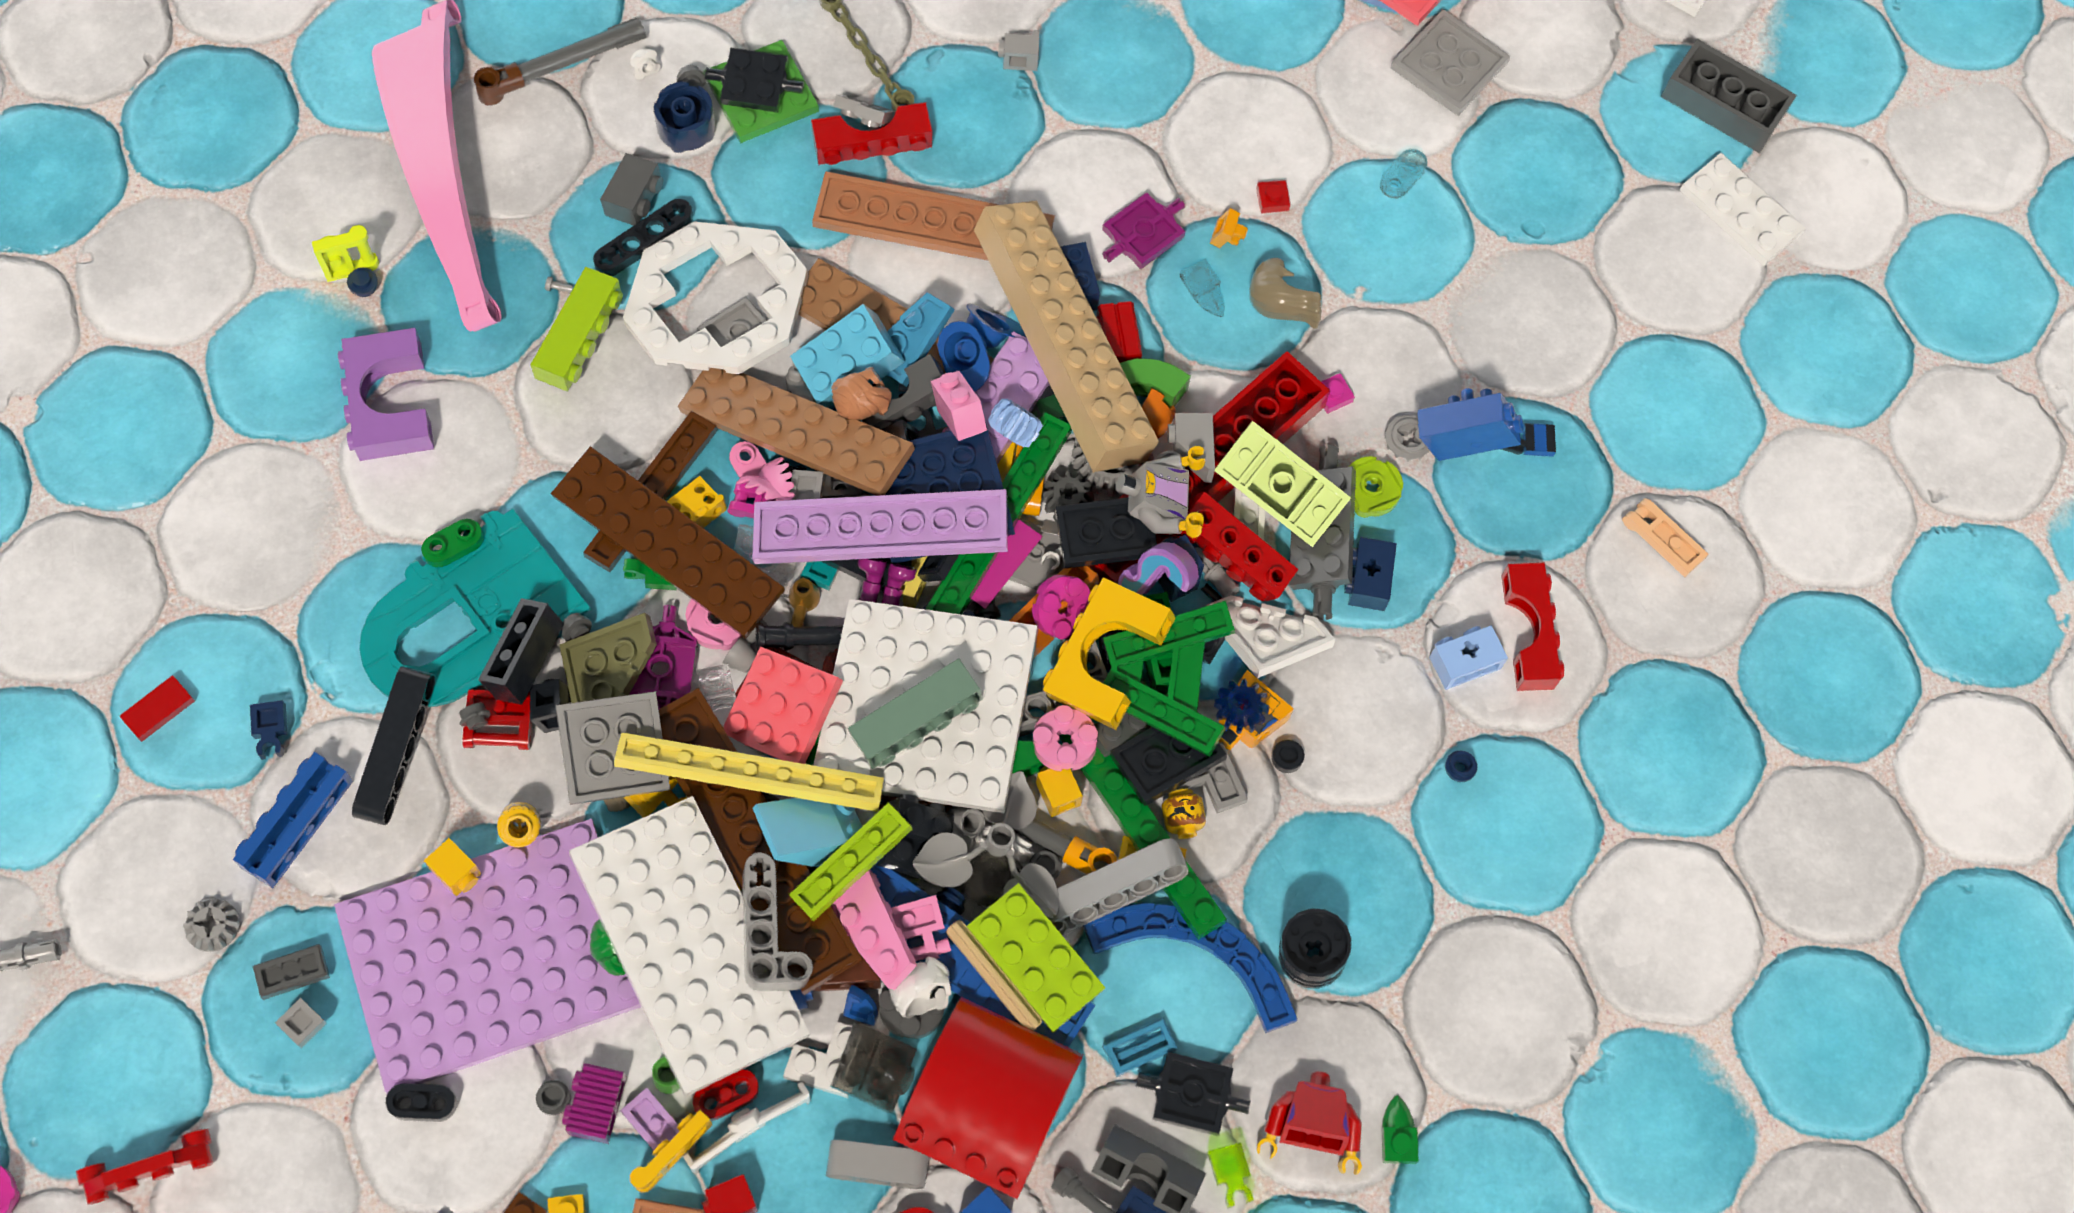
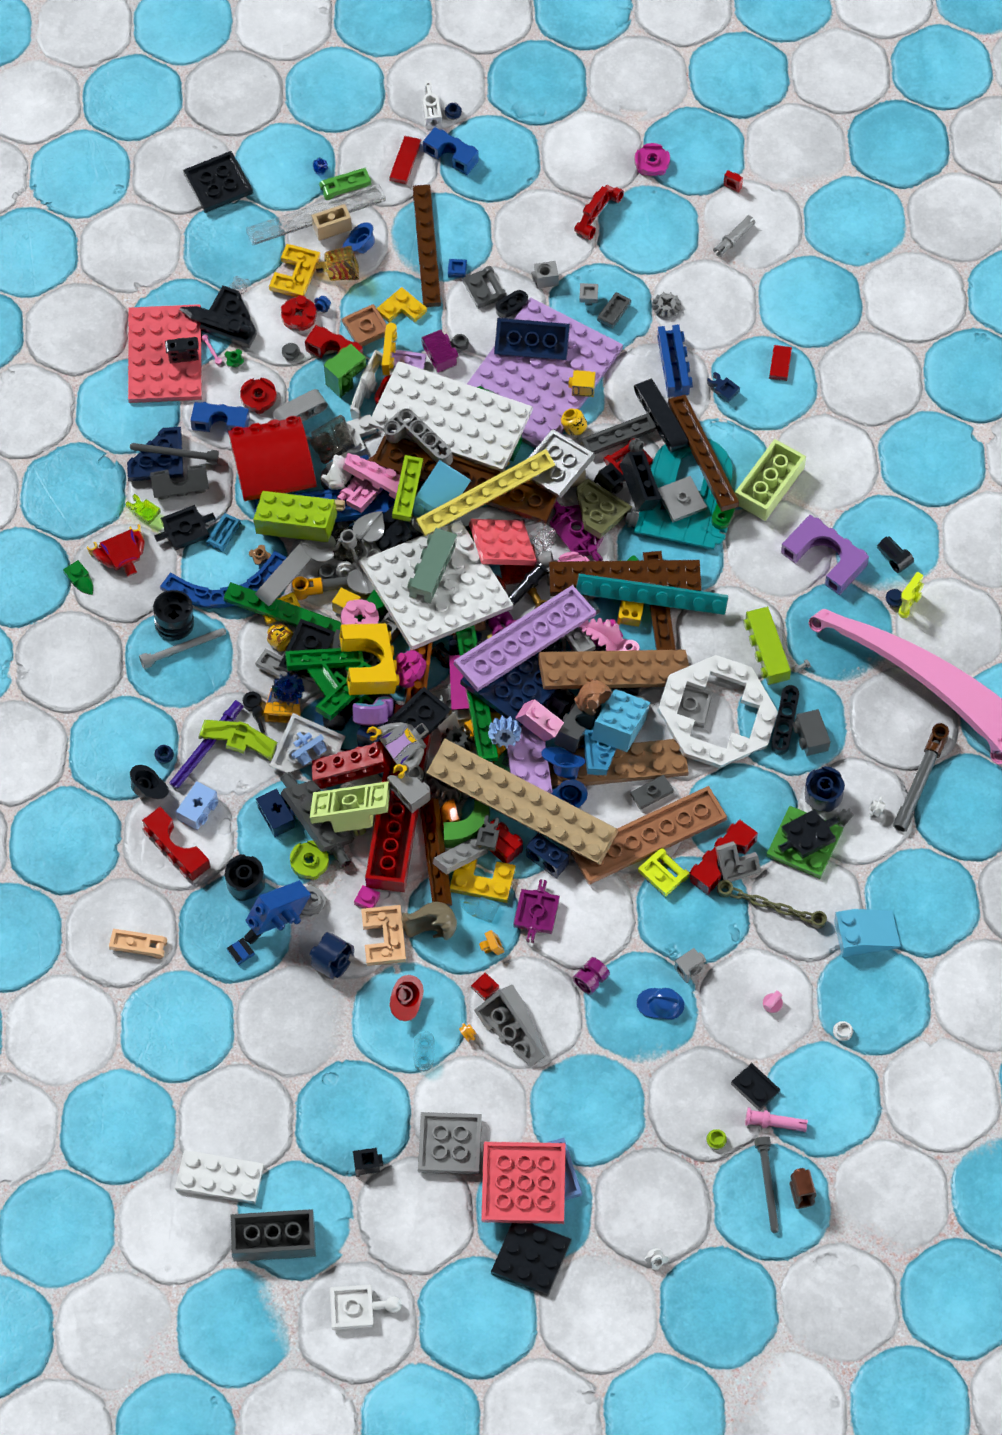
camera: 150 degrees right, 5 degrees down
none -> black piece [130,765,169,799]
none -> light grey piece [139,628,226,670]
none -> dark purple axle [169,700,244,789]
none -> lime plate [198,720,278,761]
none -> black brick [224,854,265,901]
none -> medium nougat plate [249,545,271,565]
none -> black hand [252,706,265,733]
none -> light blue hips [291,732,327,766]
none -> dark blue brick [309,932,354,979]
none -> bright green brick [324,344,366,398]
none -> black brick [353,1147,383,1177]
none -> light nougat plate [361,905,406,966]
none -> red piece [389,975,424,1021]
none -> reddish brown plate [420,798,452,907]
none -> light grey plate [433,837,488,875]
none -> yellow plate [450,859,516,903]
none -> light orange plate [459,1023,476,1042]
none -> dark grey plate [463,266,507,309]
none -> light grey wedge [474,984,546,1067]
none -> dark grey plate [476,815,499,851]
none -> dark blue slope [494,318,570,360]
none -> light grey brick [531,261,559,289]
none -> magenta wheel [573,957,610,995]
none -> teal plate [576,574,728,615]
none -> dark grey plate [581,413,656,455]
none -> dark grey plate [630,775,674,810]
none -> blue piece [636,988,684,1019]
none -> neon yellow plate [638,848,690,897]
none -> light grey plate [658,476,707,522]
none -> reddish brown plate [668,395,739,512]
none -> yellowish green brick [735,439,806,521]
none -> black piece [877,536,914,573]

